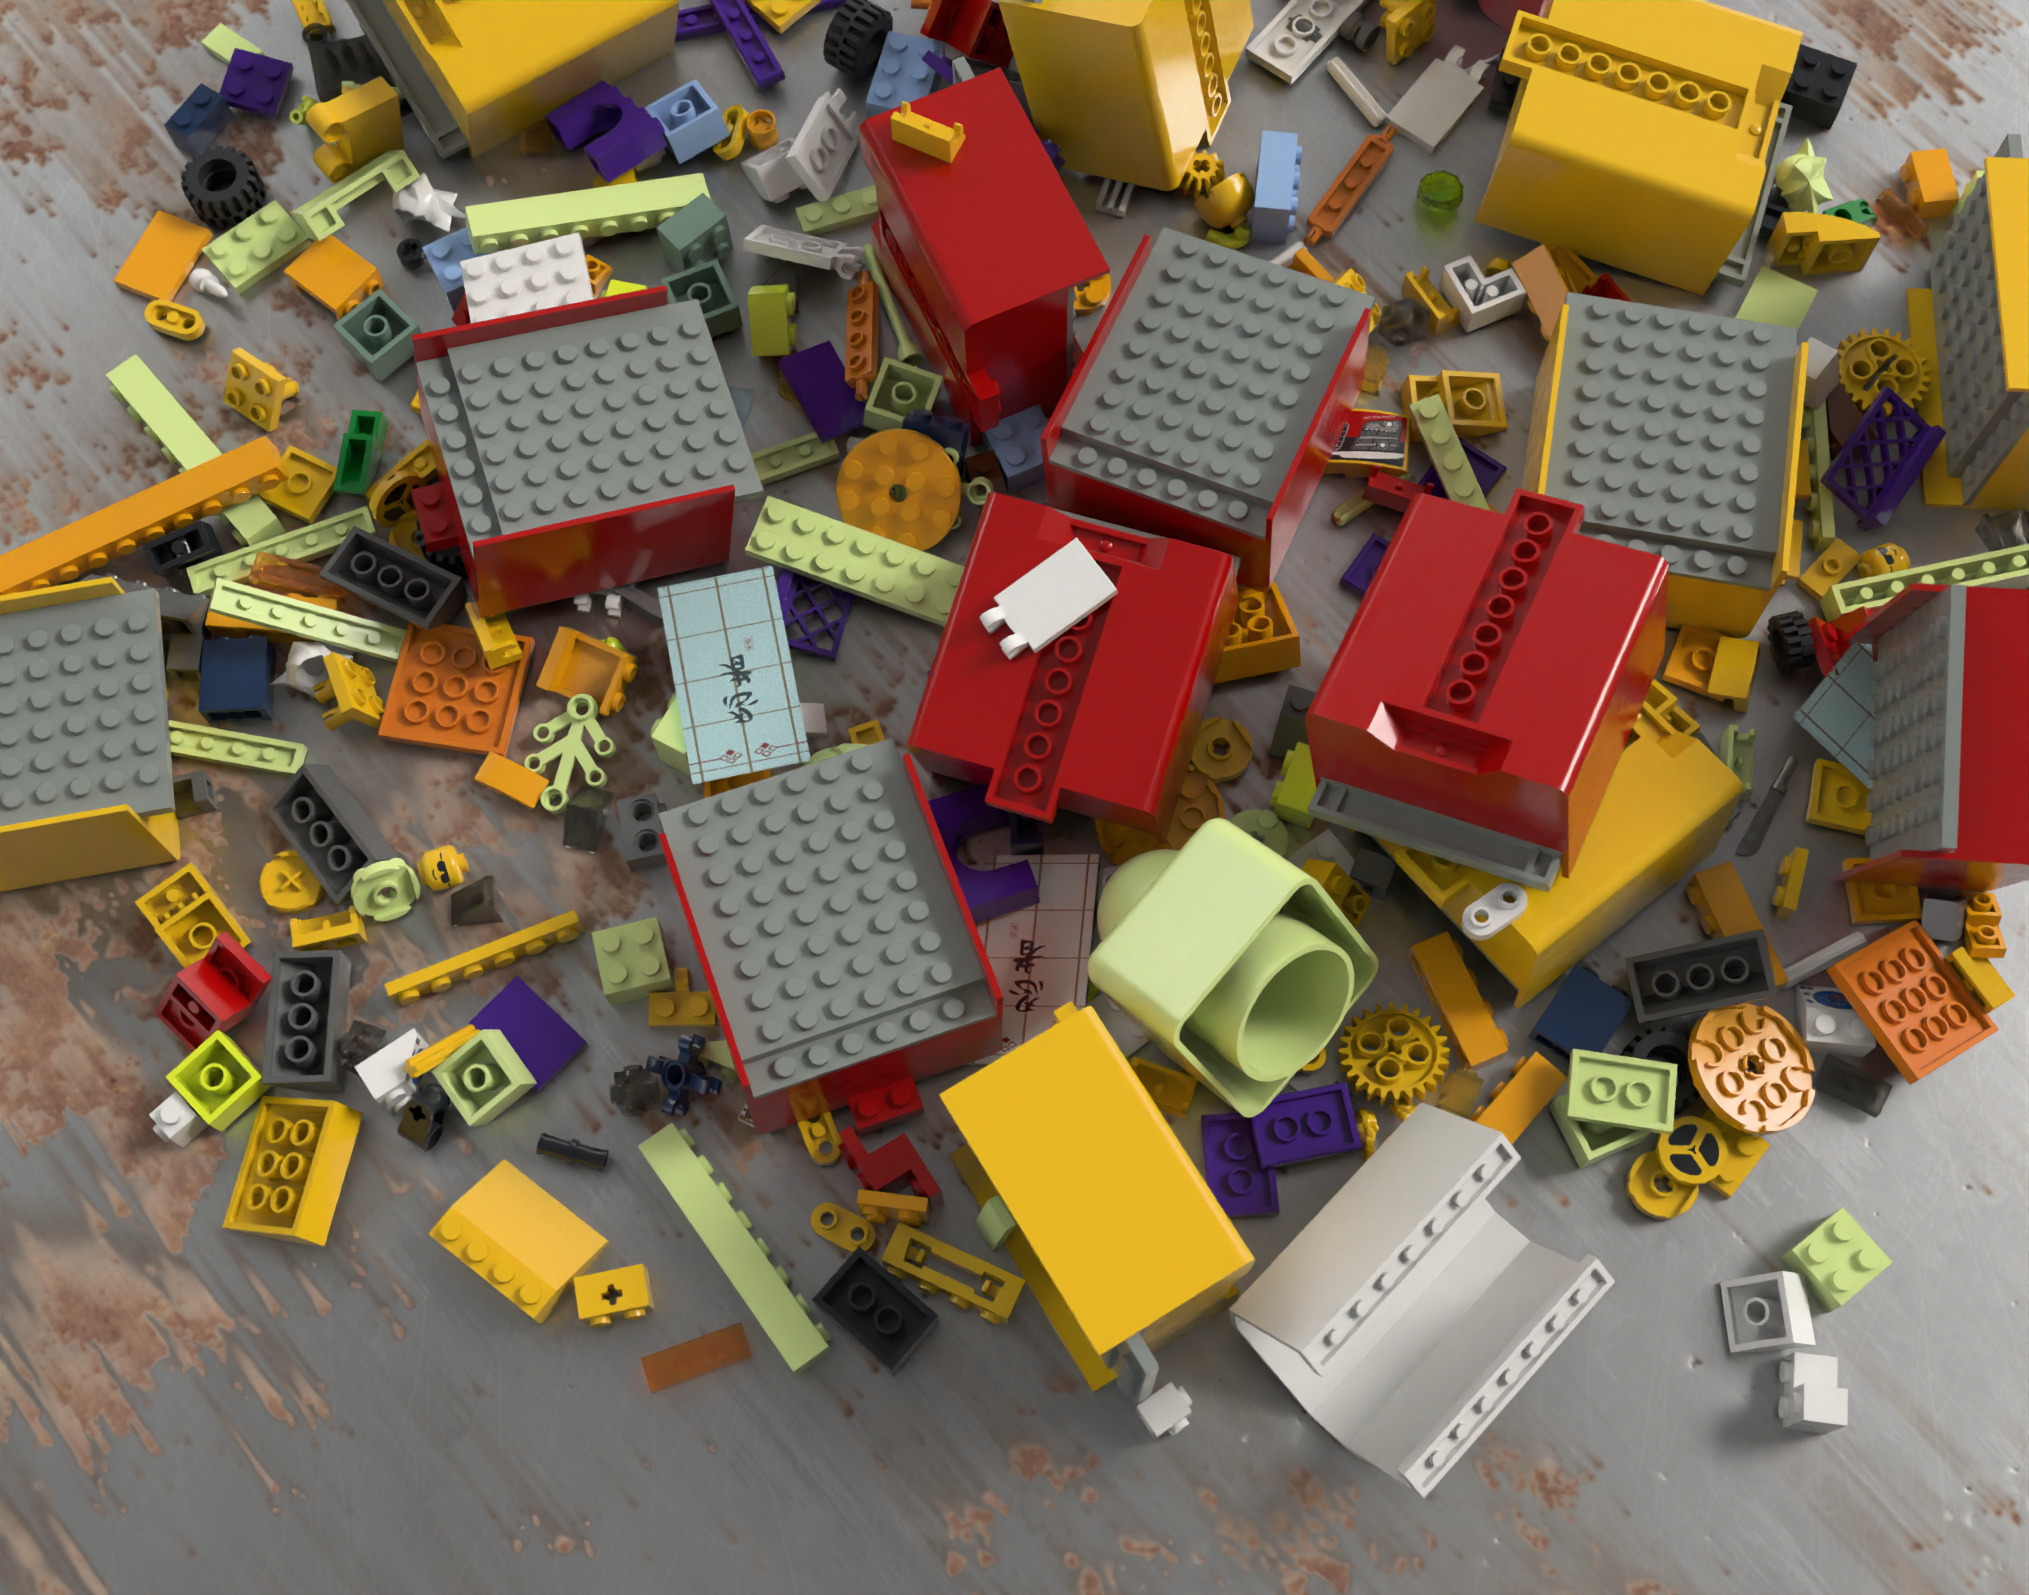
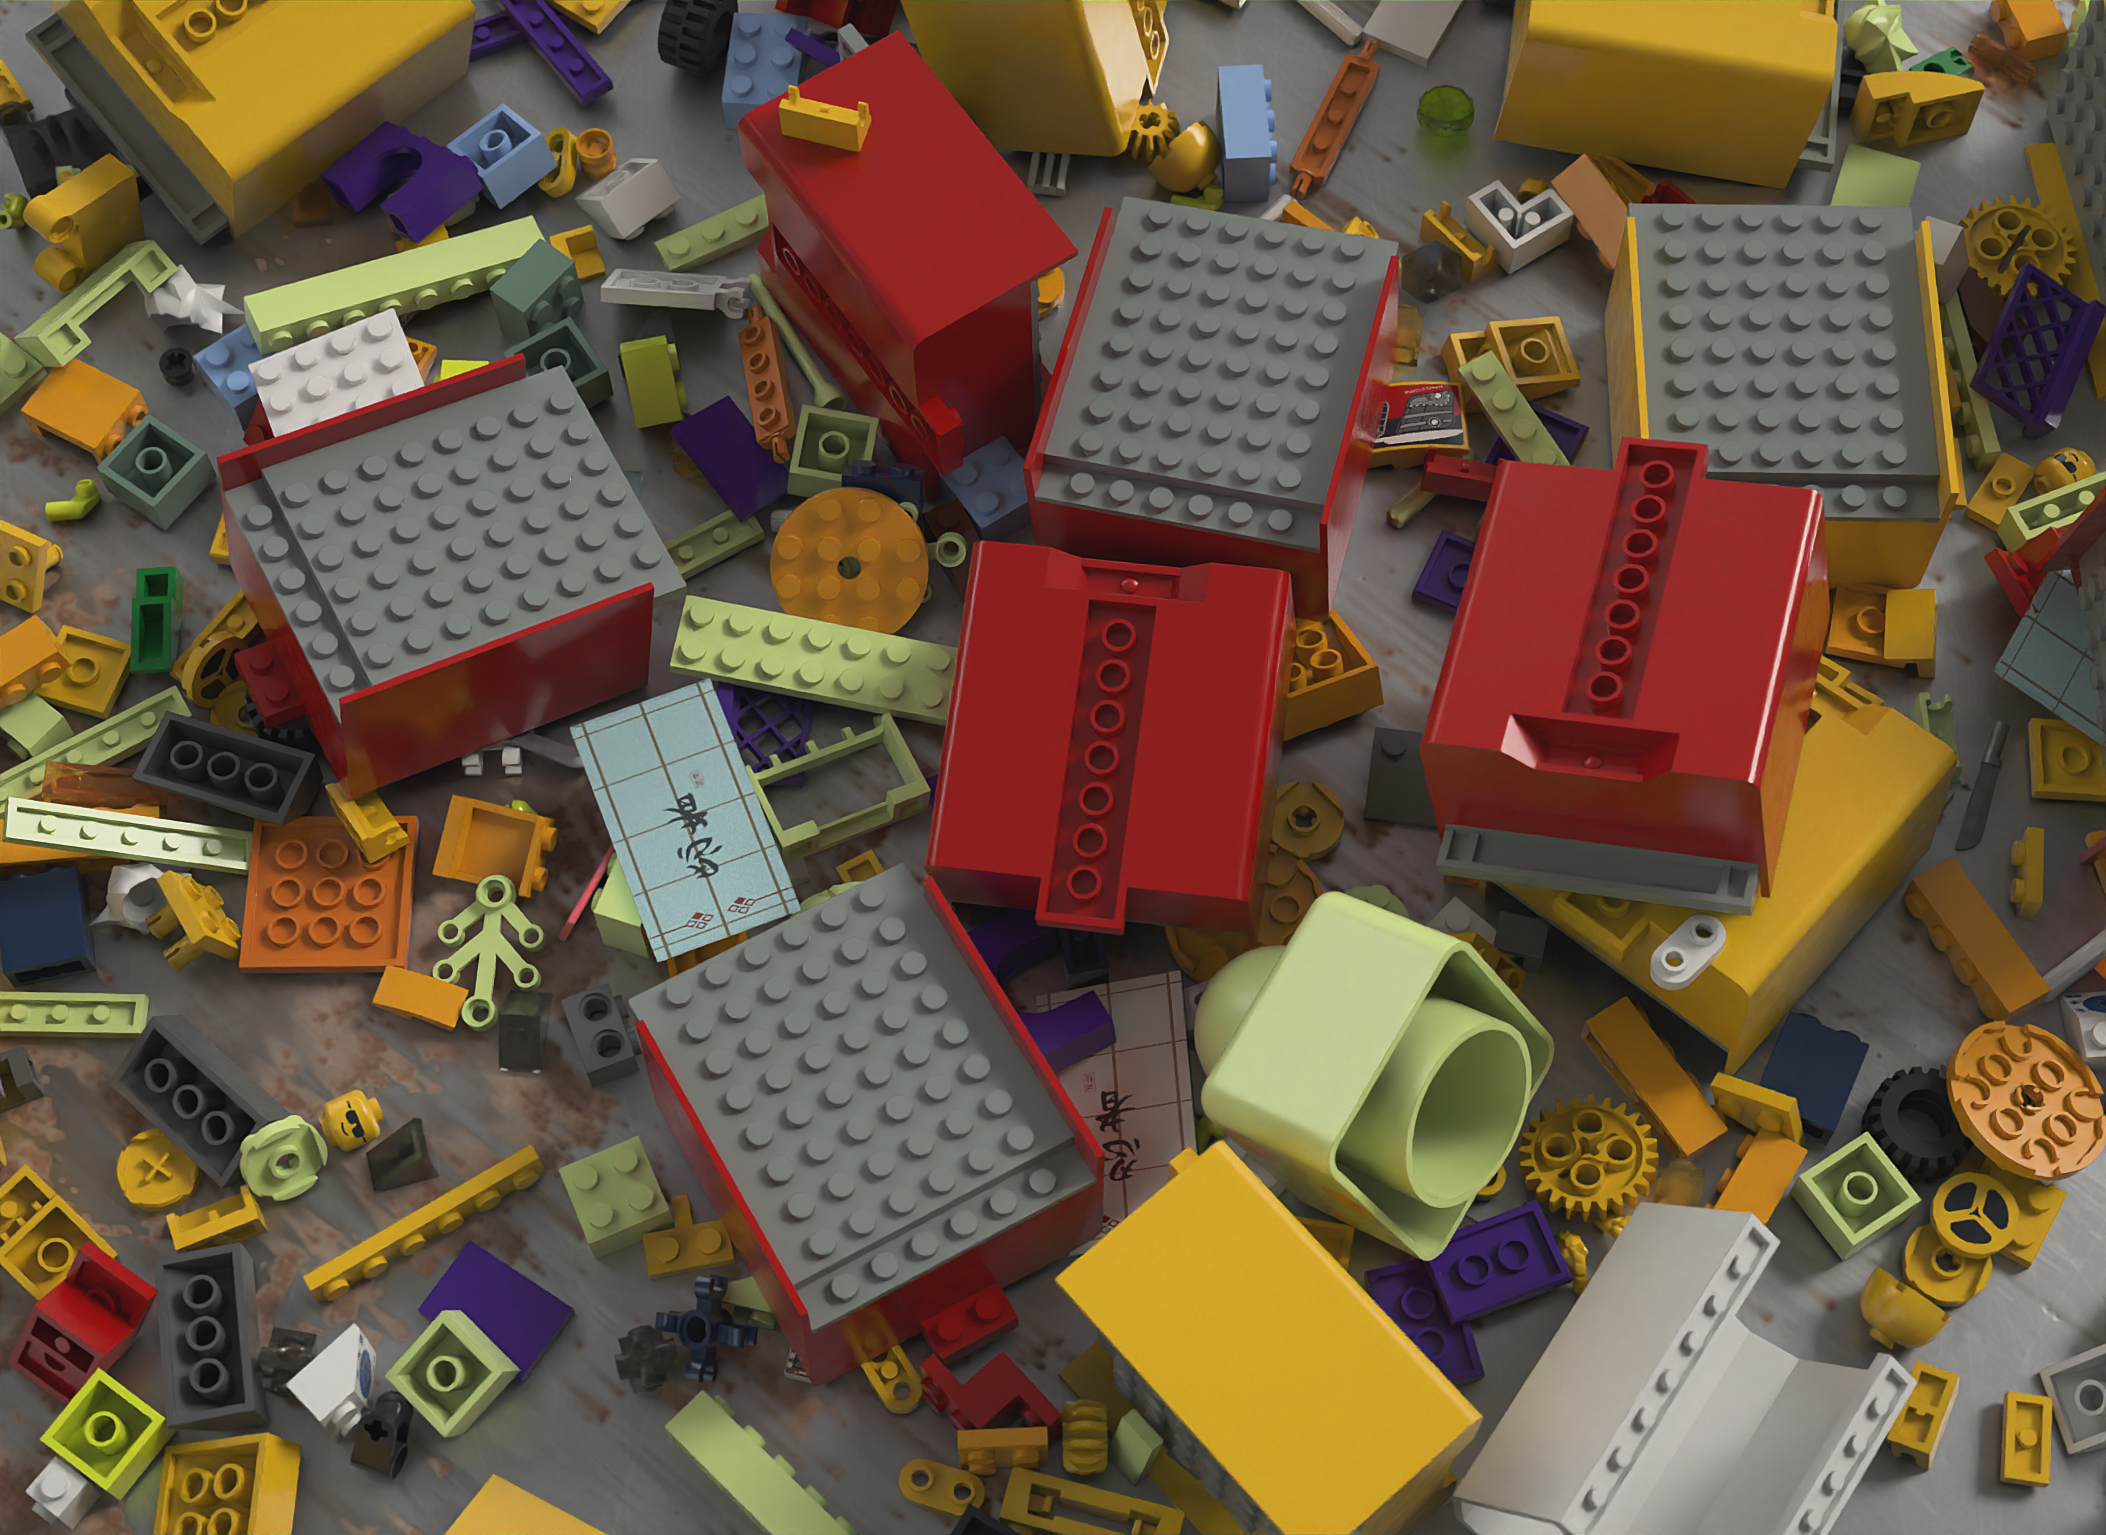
camera: 10 degrees left, 5 degrees down
yellow axle [403,1024,480,1078] -> none
black pin [536,1132,609,1172] -> none
white tile [786,88,862,202] -> none
white tile [980,538,1118,660] -> none
neon yellow brick [1270,742,1316,829] -> none
yellowish green plate [1565,1049,1678,1135] -> none
dark grey slope [1625,929,1778,1025] -> none
black tyre [1767,611,1815,673] -> none
none -> neon yellow arm [45,479,100,521]
none -> yellow panel [549,225,606,283]
none -> coral window [558,843,616,942]
none -> yellowish green hinge [744,712,931,865]
none -> yellow gear [1062,1399,1108,1476]
none -> yellow wing [1711,1072,1806,1148]
none -> yellow cylinder [1860,1266,1952,1349]
none -> yellow hinge [1886,1360,1959,1470]
none -> yellow plate [2000,1391,2052,1488]

